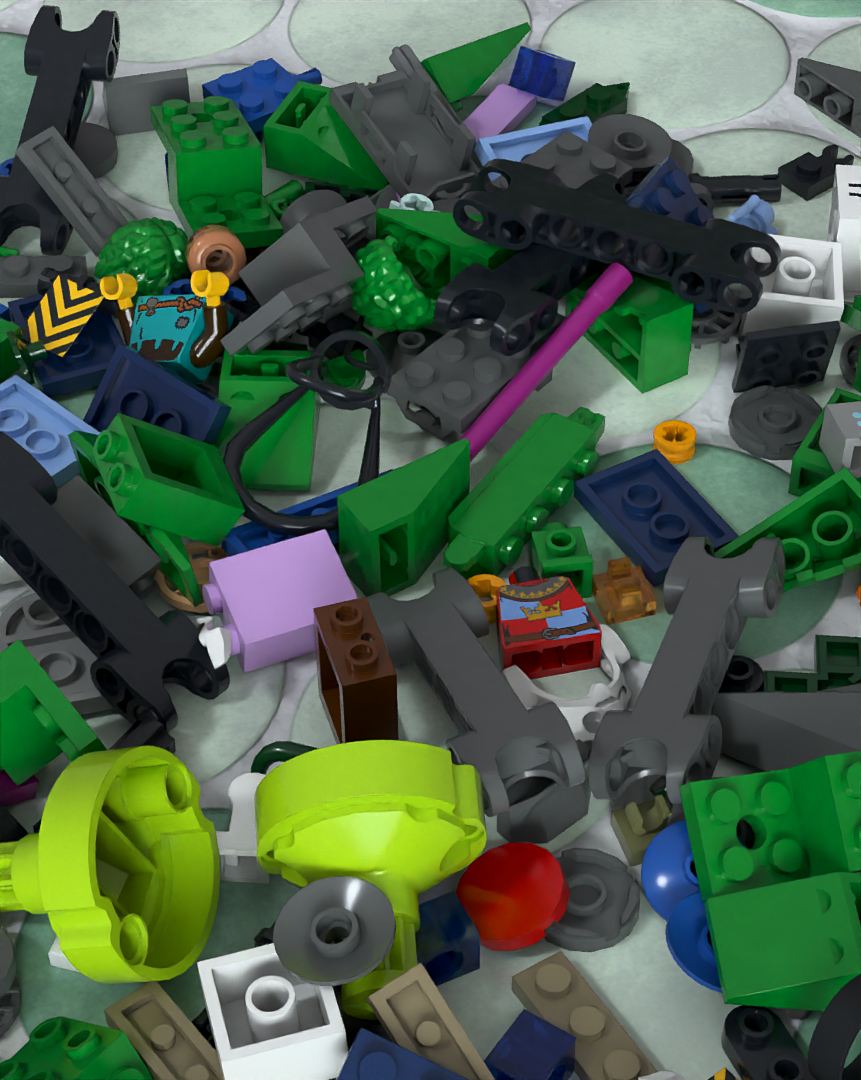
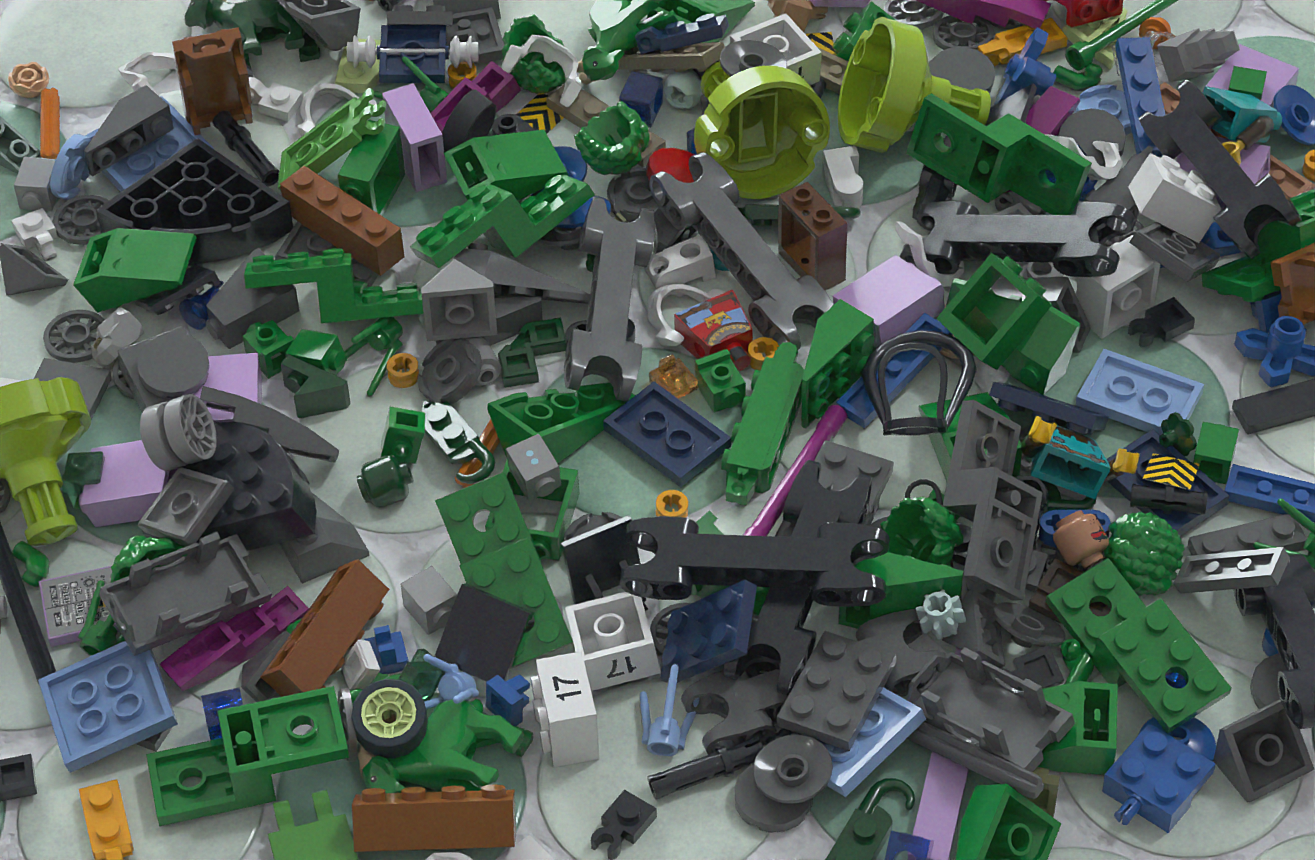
camera: 165 degrees right, 5 degrees up
none -> green hair [574,101,650,175]

